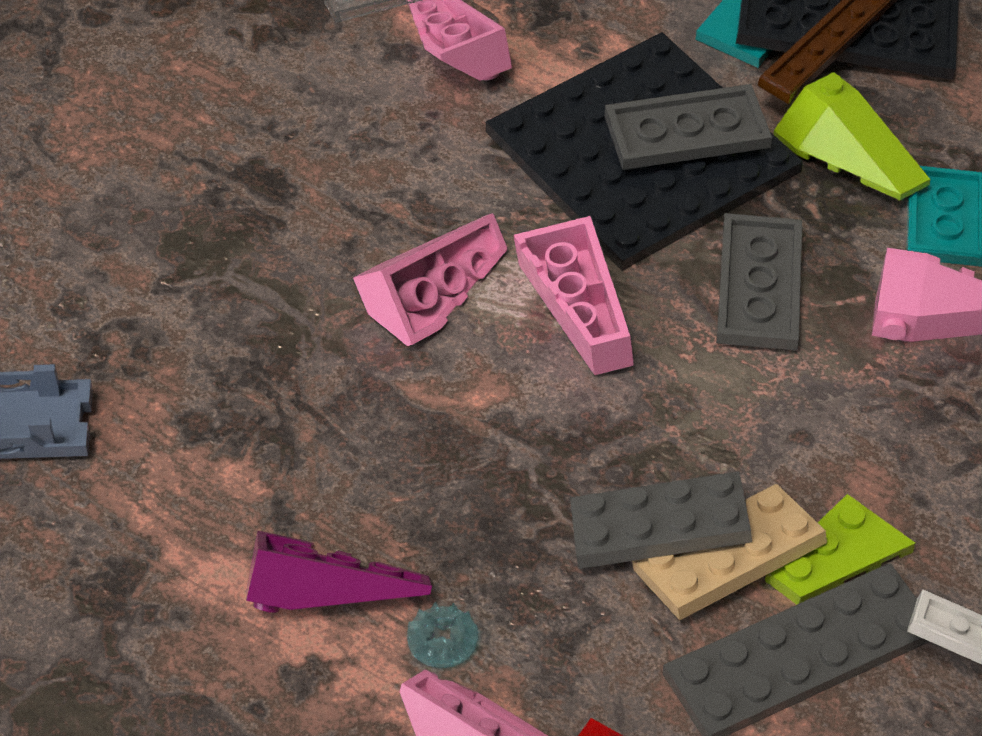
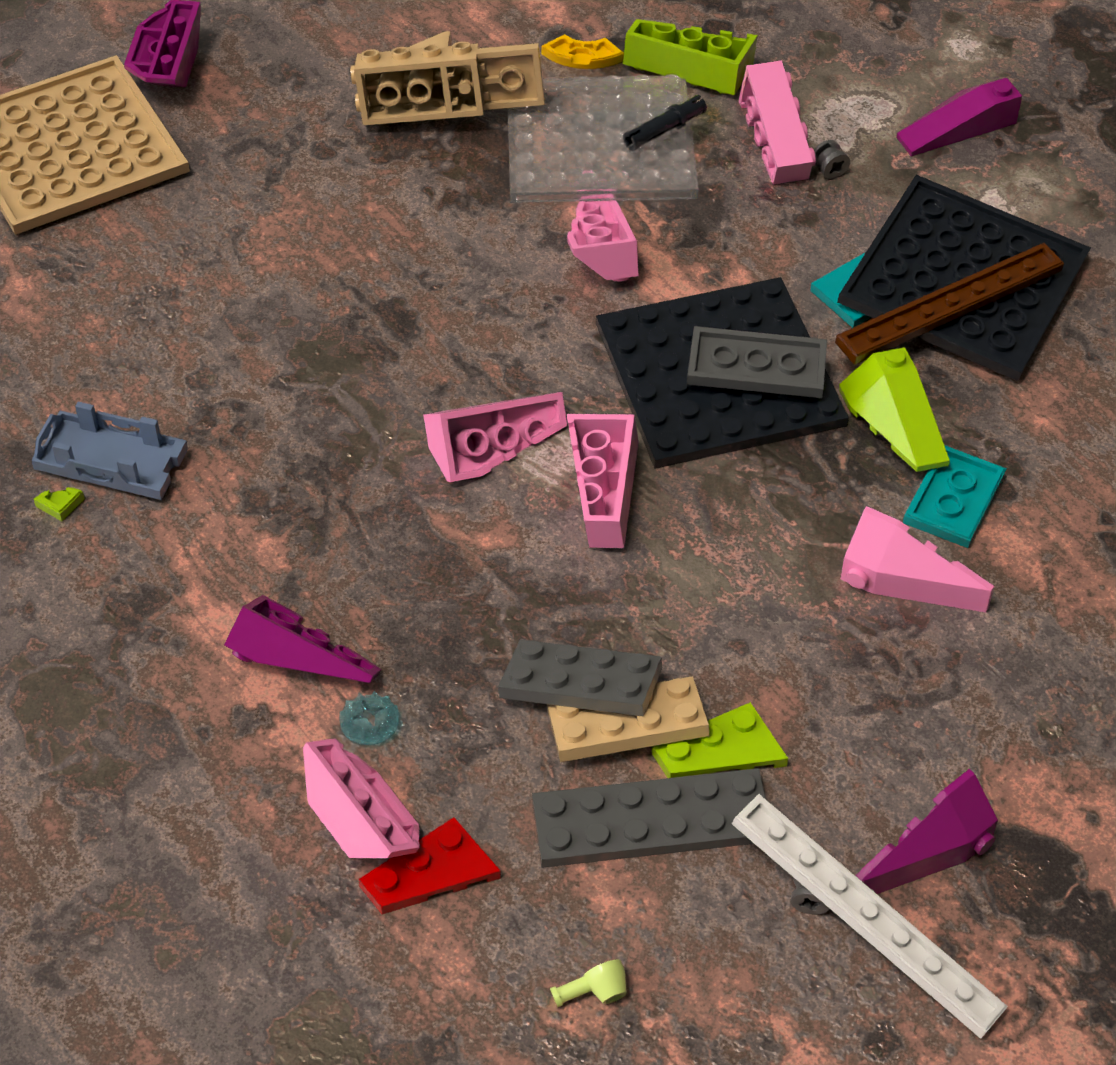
camera: 20 degrees right, 0 degrees up
dark grey plate [716,213,802,350] -> none

